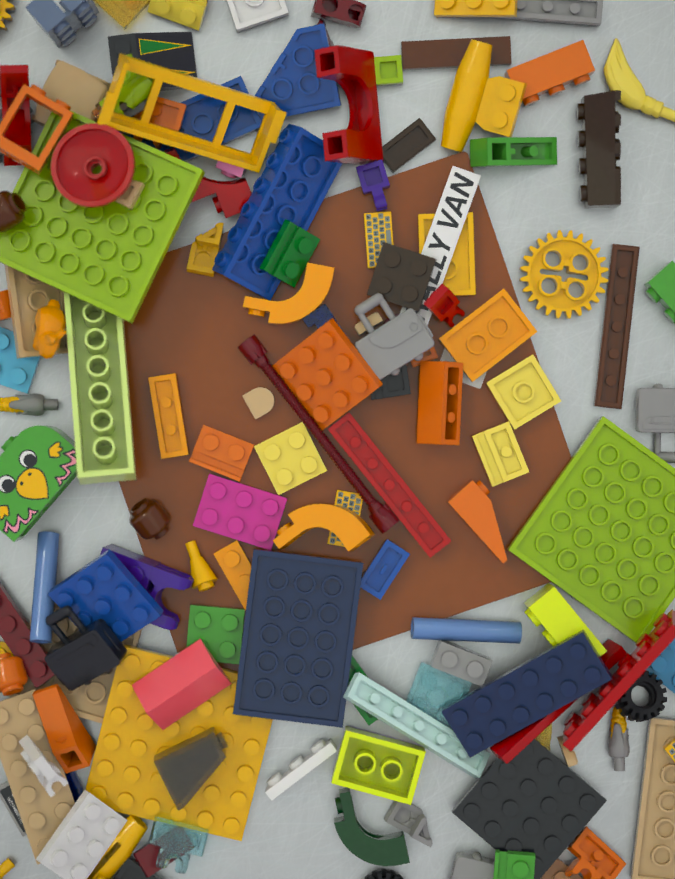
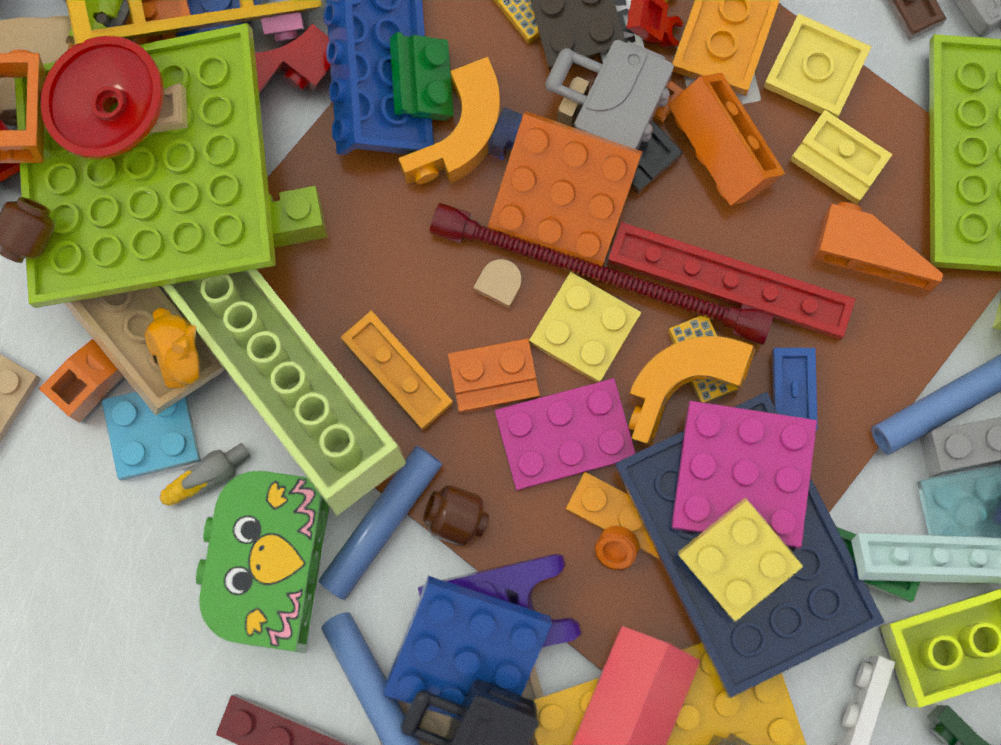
camera: 30 degrees left, 10 degrees down
yellow cone [185,540,218,592] -> none
bright green plate [186,604,245,664] -> none
yellow slope [187,222,224,277] -> none
none -> lime piece [269,186,328,248]
none -> medium blue piece [318,445,443,600]
none -> orange tile [595,526,640,570]
none -> dark pink plate [671,401,817,549]
none -> light yellow plate [678,497,803,621]

